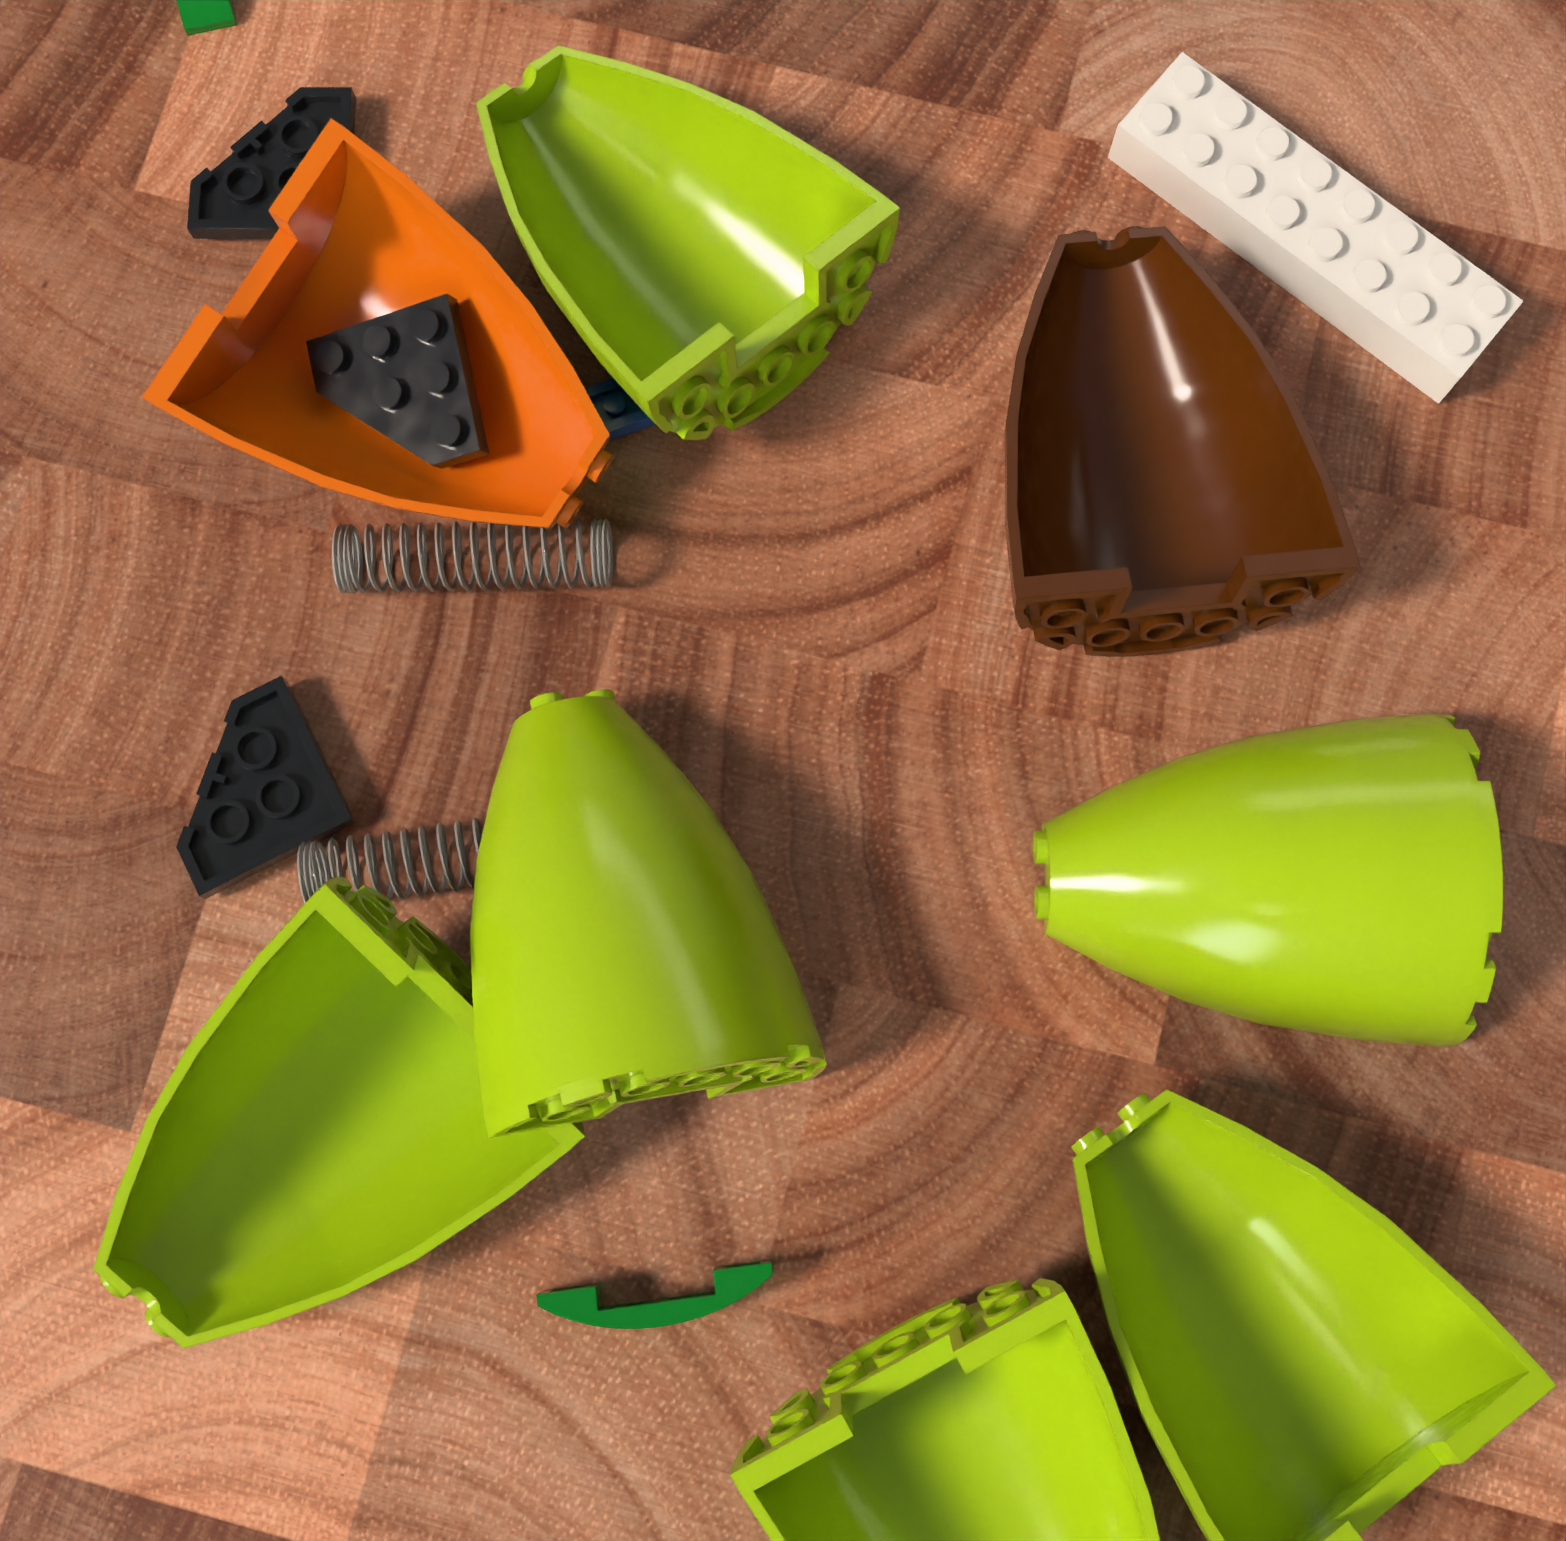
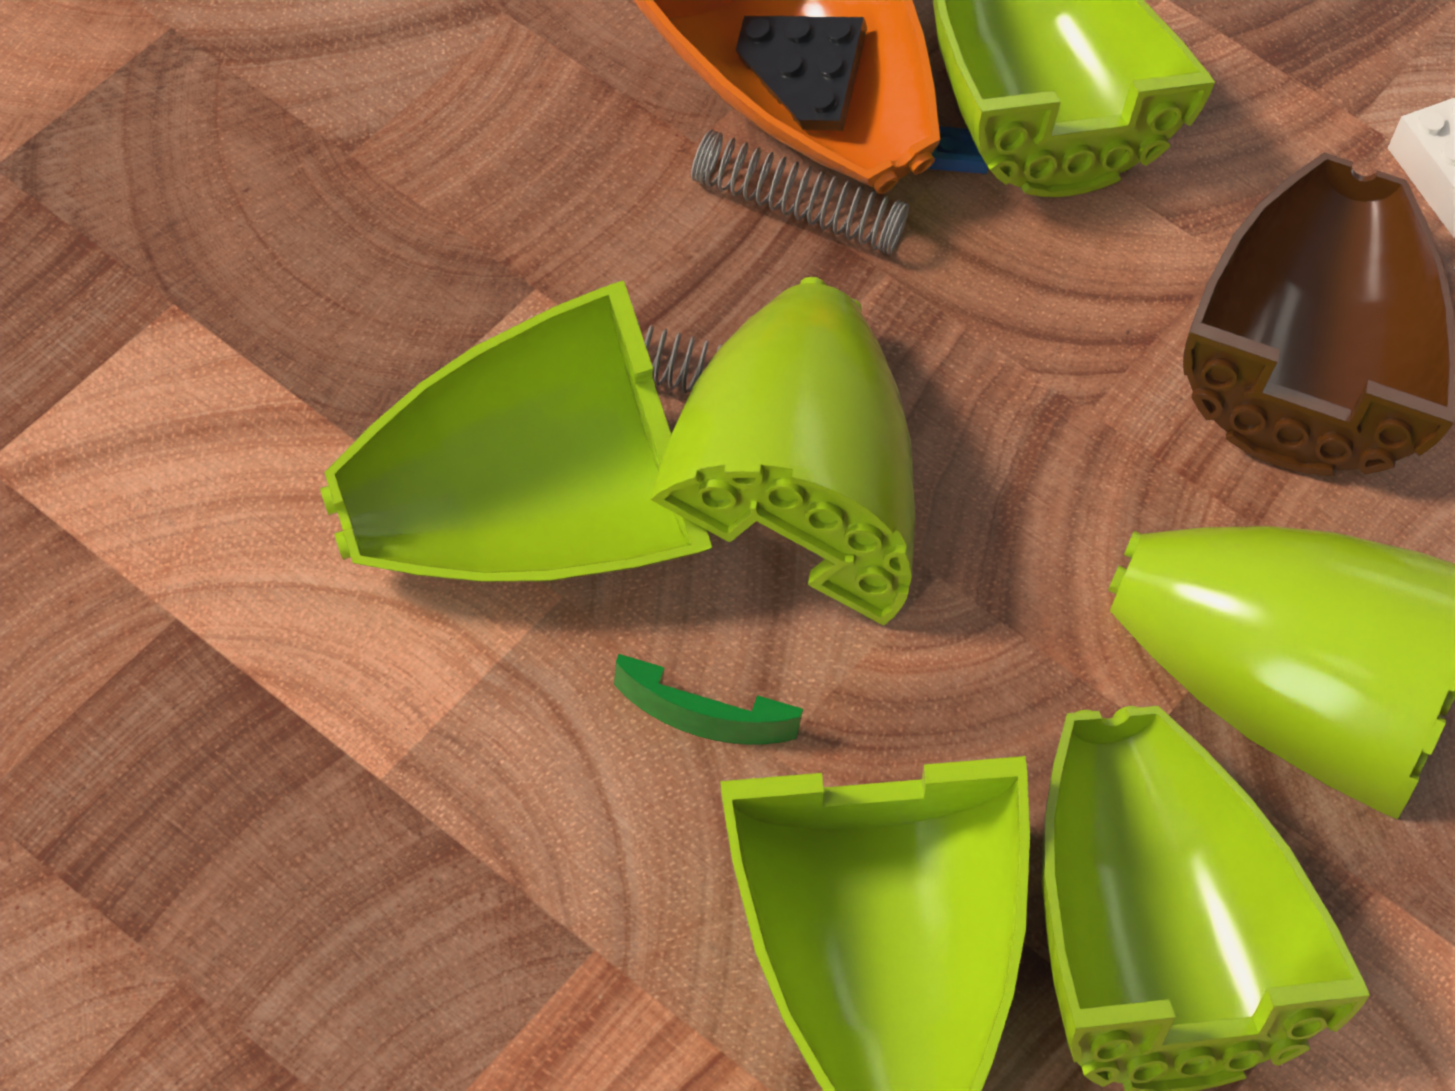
camera: 15 degrees right, 20 degrees down
black plate [176,676,356,899] -> none

